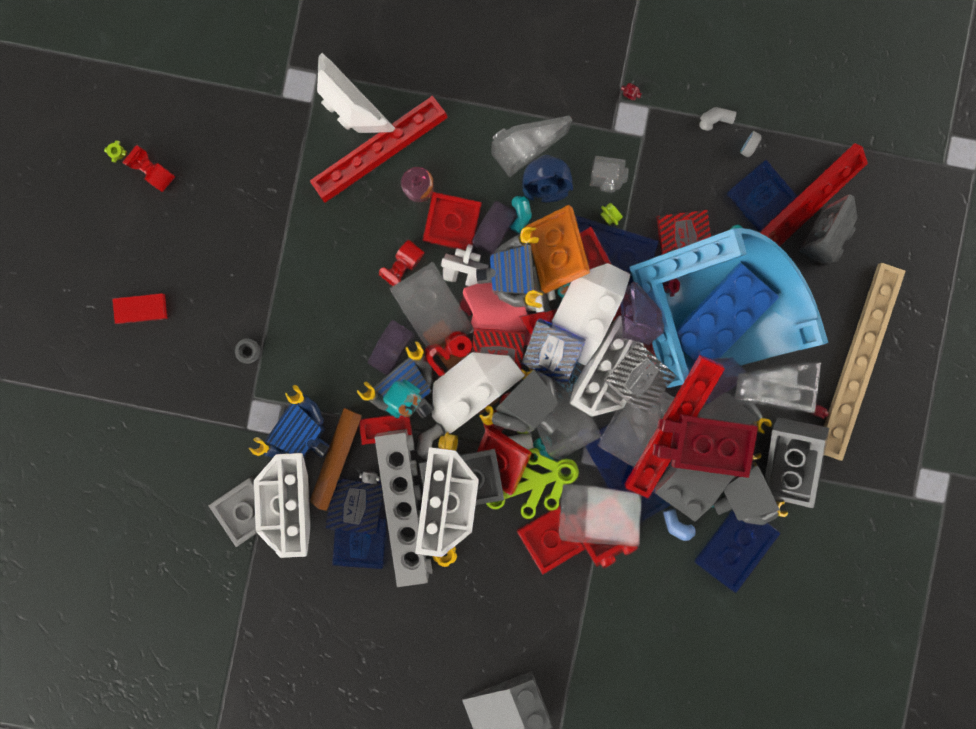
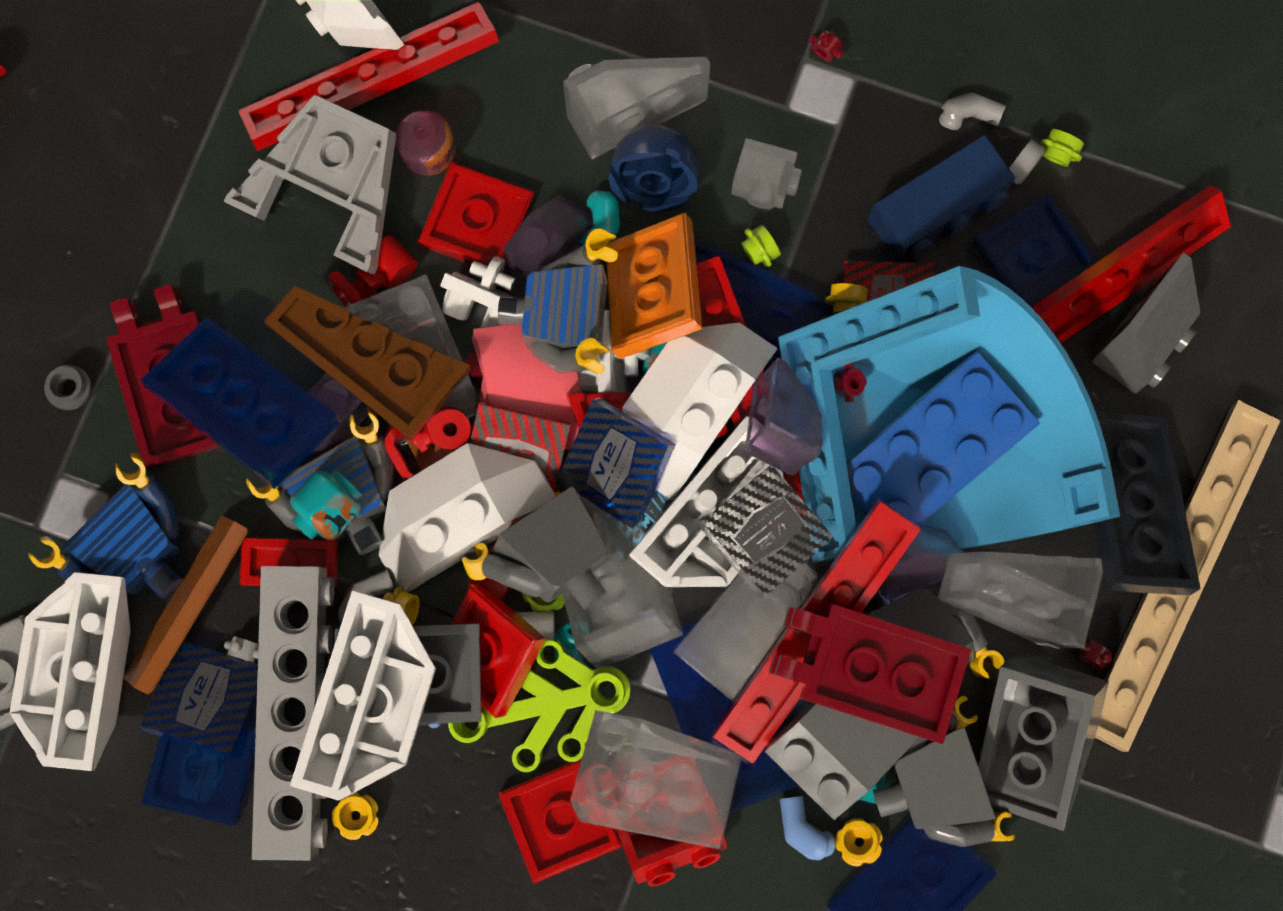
camera: 10 degrees right, 10 degrees down
none -> dark red tile [106,284,236,470]
none -> clear blue tile [140,317,341,489]
none -> light grey wing [224,95,396,275]
none -> reddish brown wing [264,286,471,441]
none -> yellow plate [825,283,869,314]
none -> yellow plate [835,818,883,866]
none -> dark blue brick [868,135,1016,262]
none -> lime plate [1041,129,1084,167]
none -> black plate [1095,411,1201,596]

